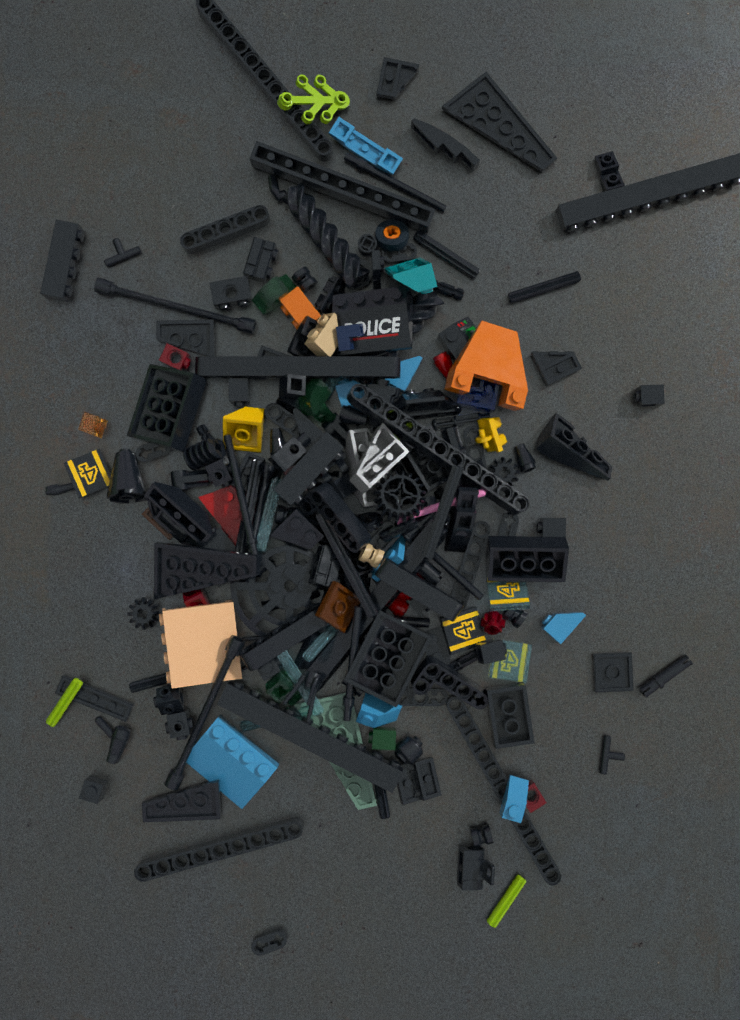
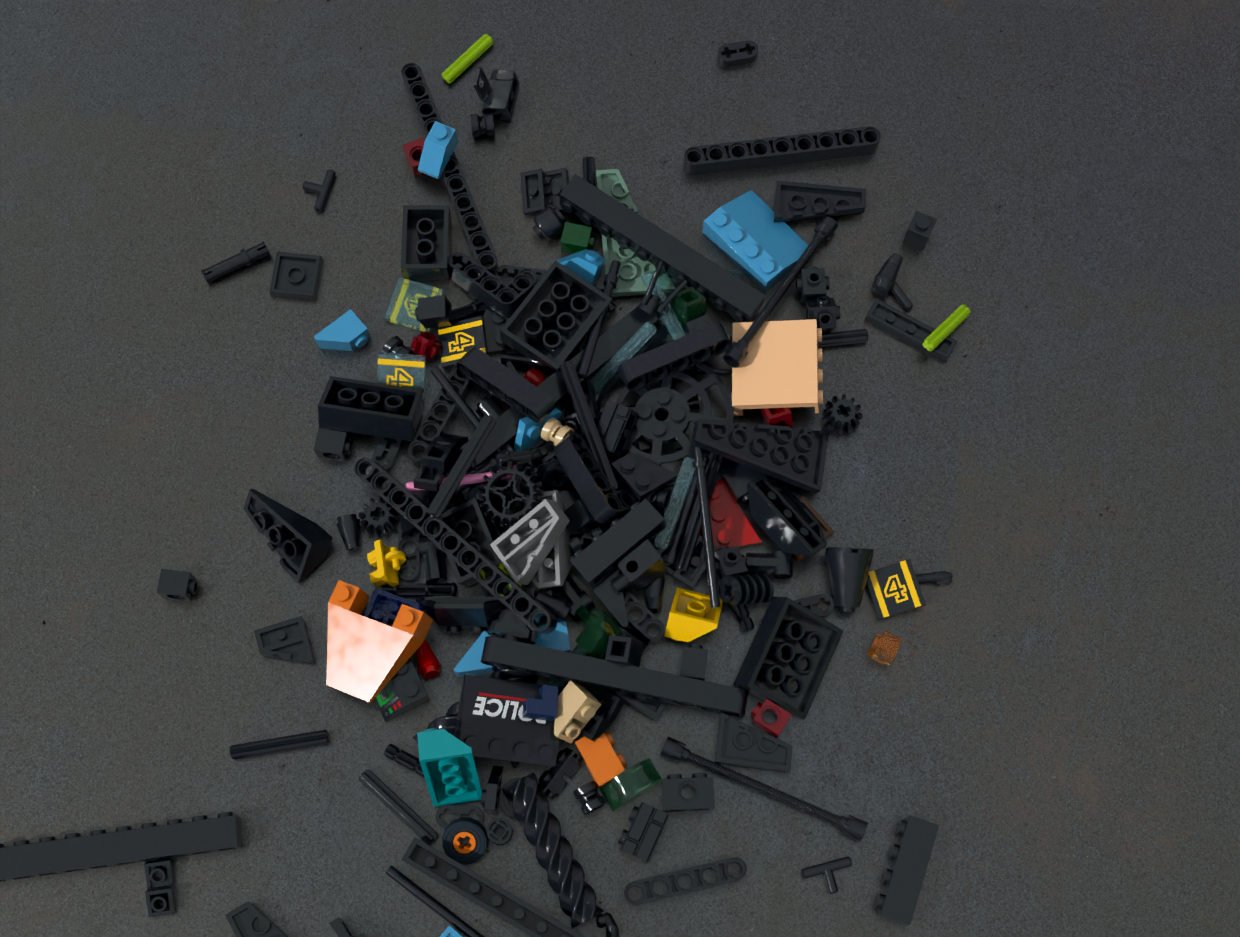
camera: 170 degrees left, 15 degrees down
reddish brown tile [315,581,360,633] -> none

